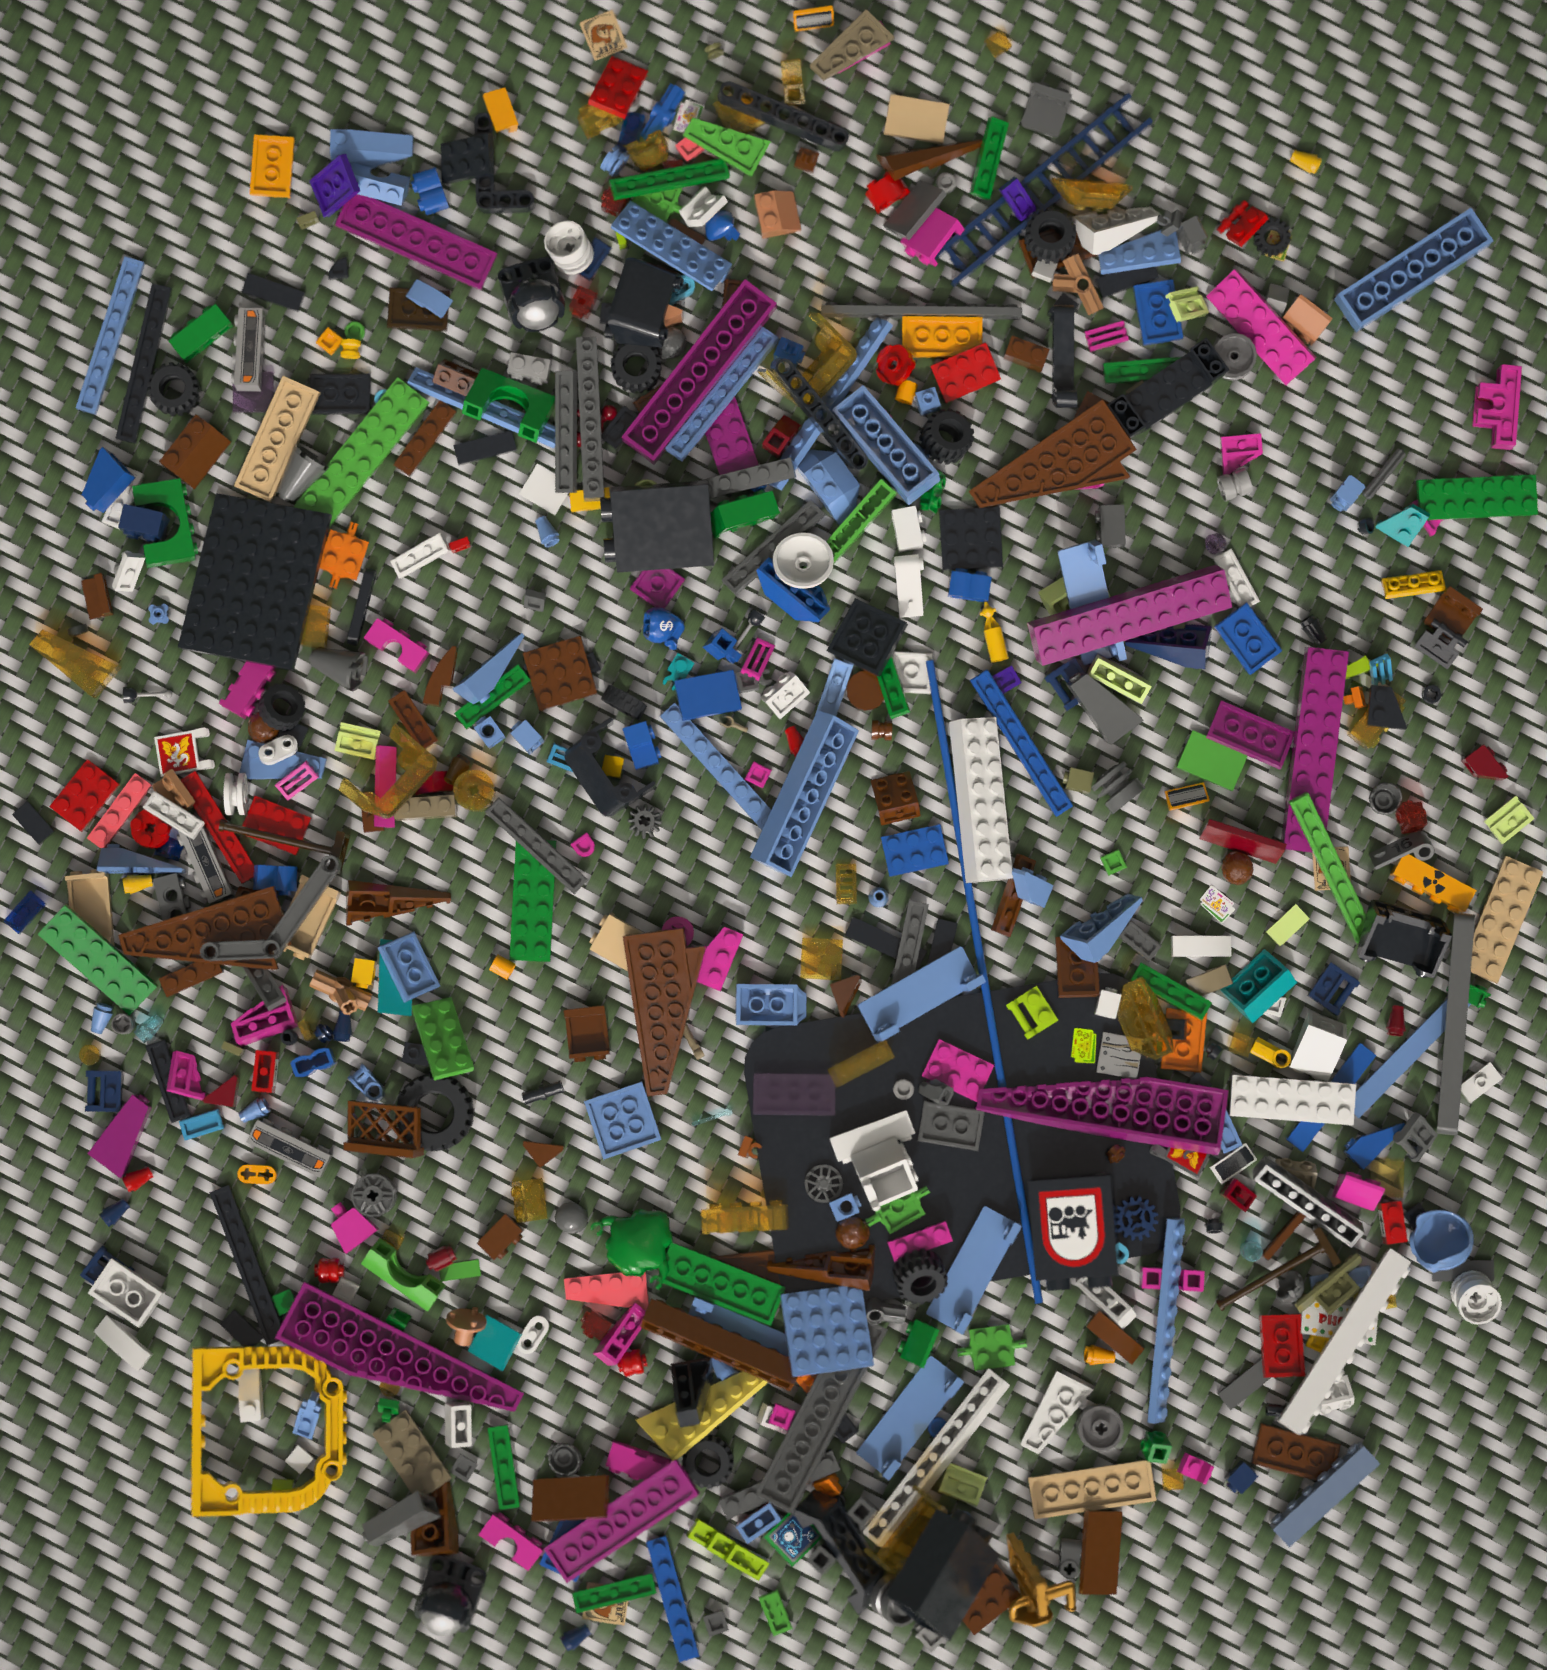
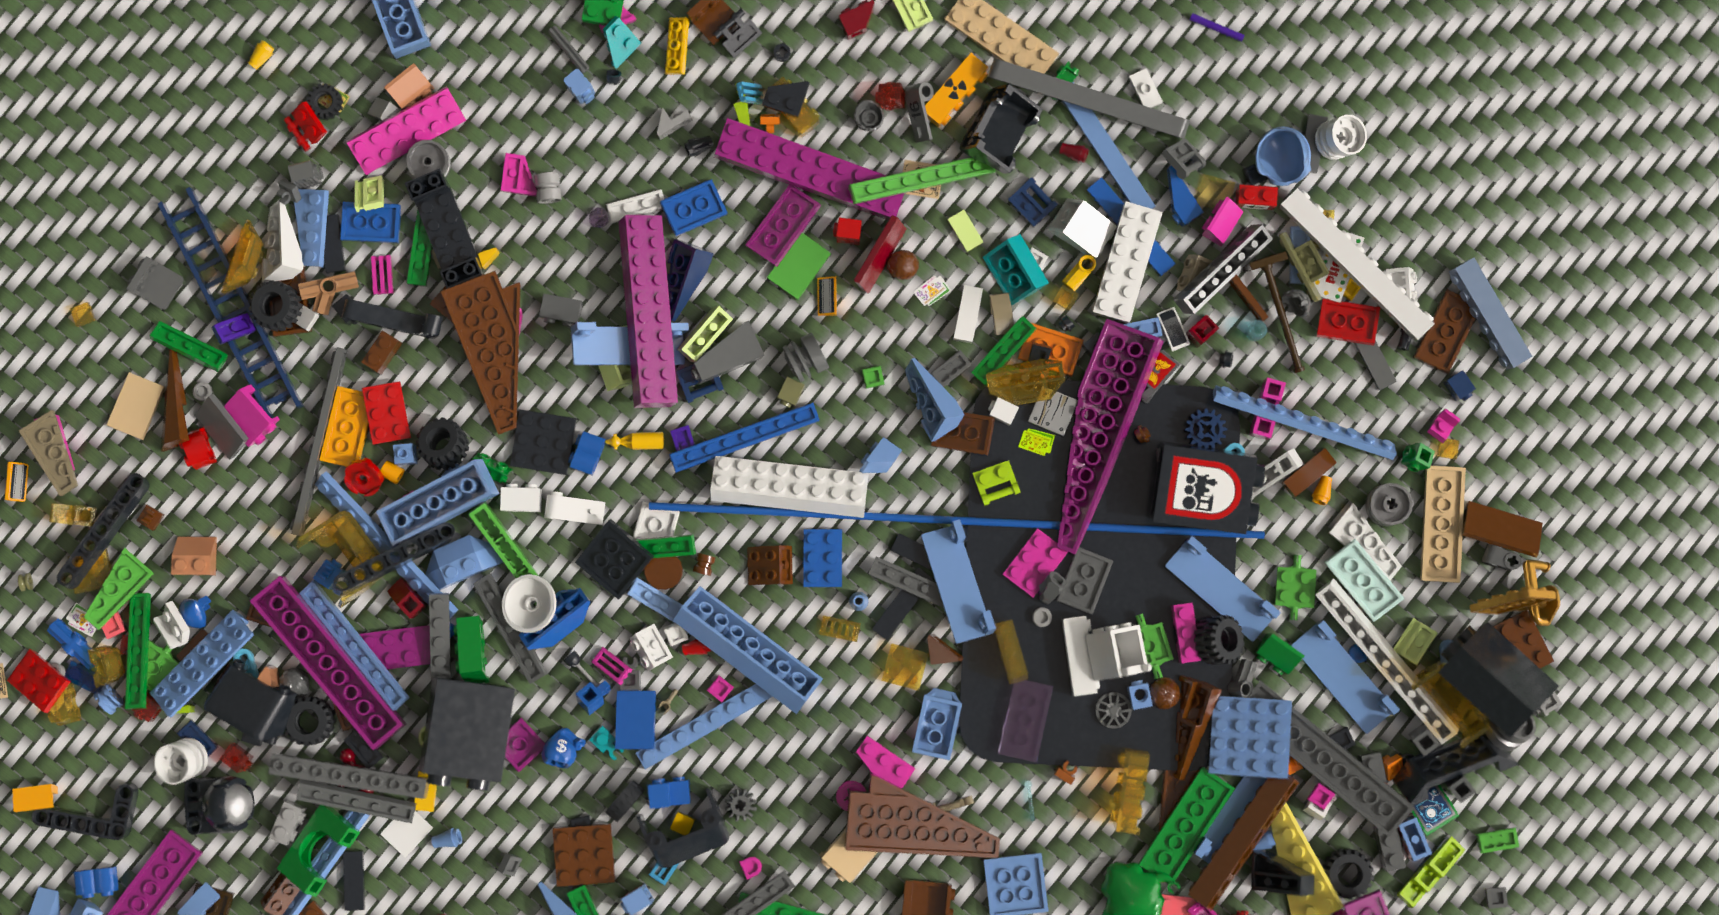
camera: 75 degrees left, 0 degrees up
black plate [441,133,494,184] -> none
reddish brown plate [991,854,1036,937] -> none
none -> yellow slope [478,248,500,269]
none -> light grey slope [657,108,692,140]
none -> white tile [663,623,689,646]
none -> red brick [833,217,862,245]
none -> light aqua tile [1325,539,1404,622]

